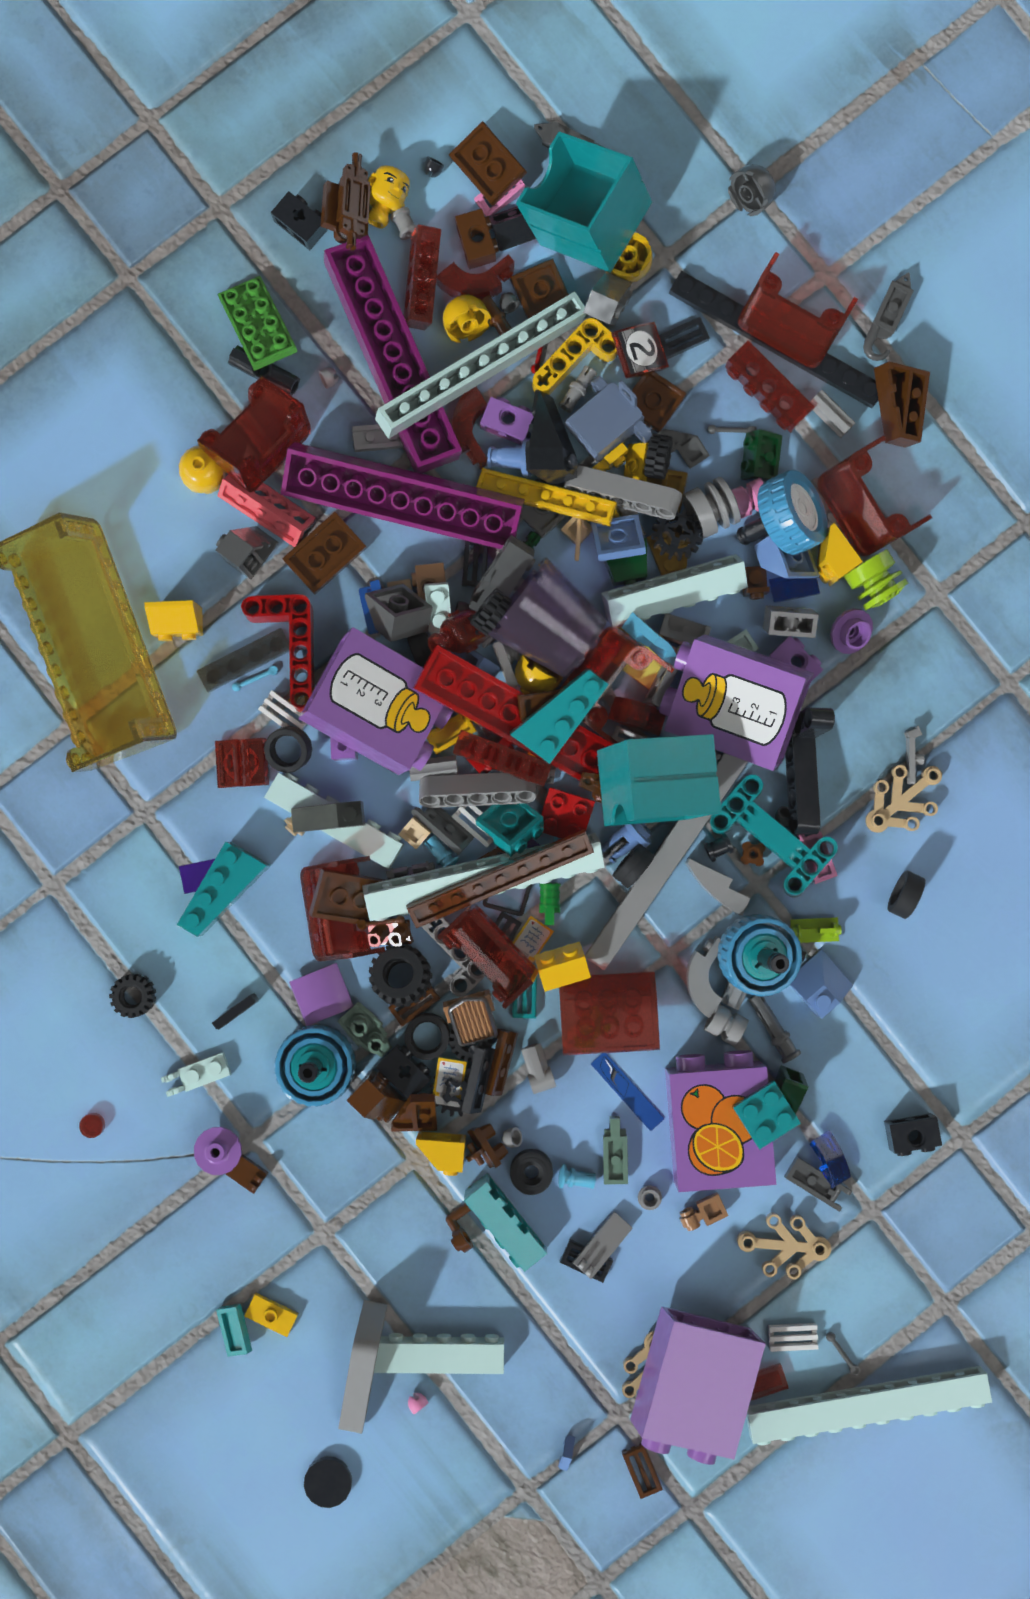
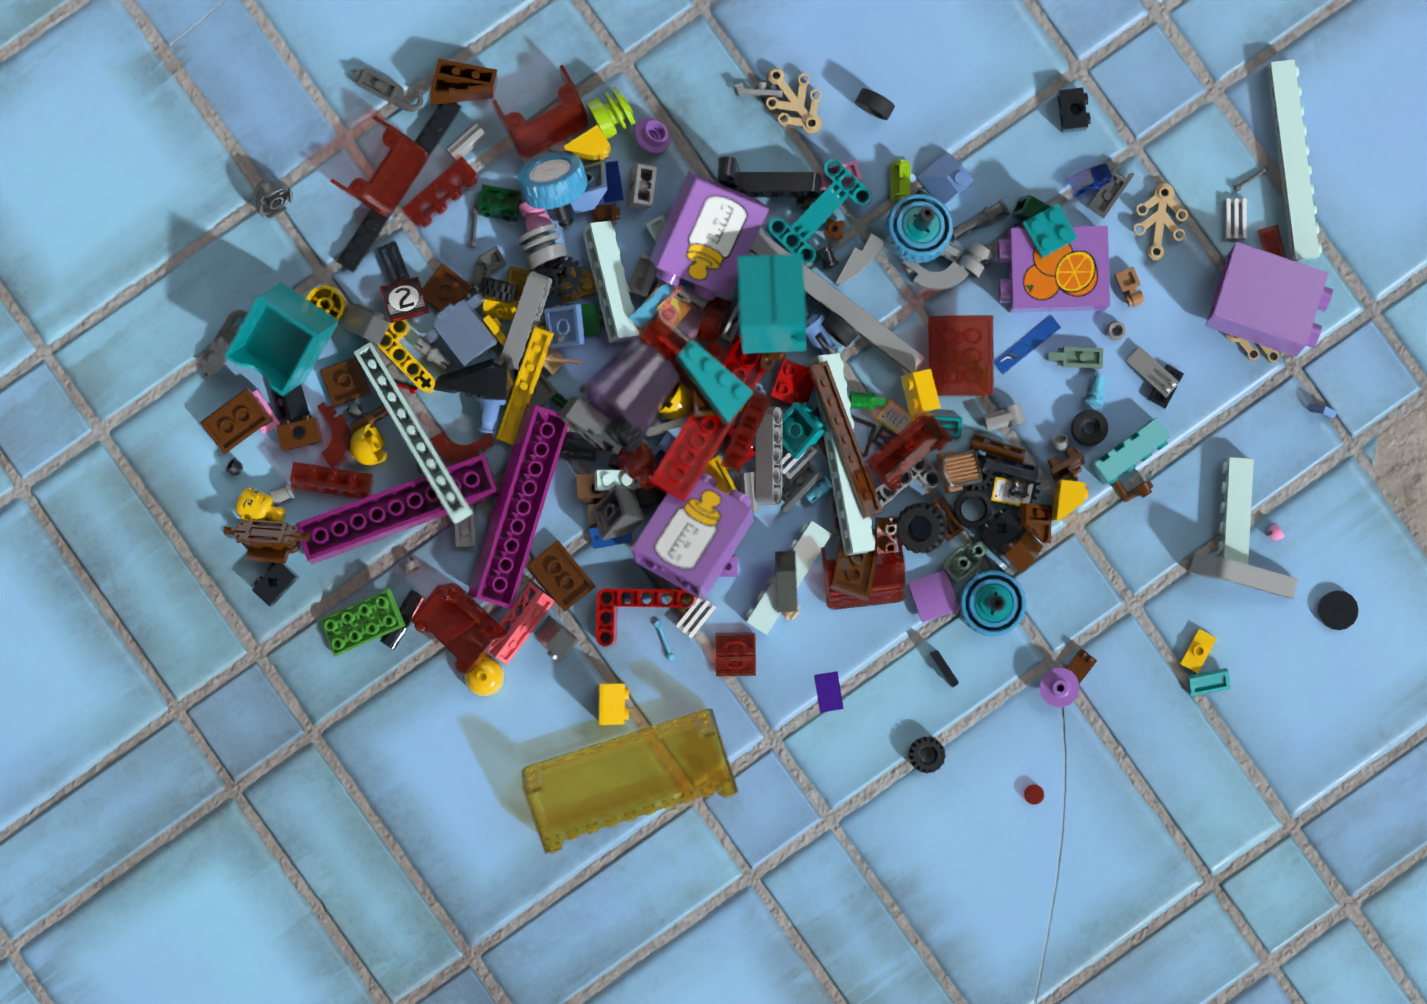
camera: 85 degrees left, 0 degrees up
light aqua hinge [161,1052,232,1097] -> none
teal wedge [177,842,271,937] -> none
clear smoke plate [197,628,289,693] -> none
black tyre [264,726,312,773] -> none
reddish brown hinge [357,915,405,930] -> none
tan plate [398,816,431,849] -> none
medium lavender brick [480,397,534,446] -> none
reddish brown tile [622,1443,663,1499] -> none
medium lavender brick [768,636,823,681] -> none

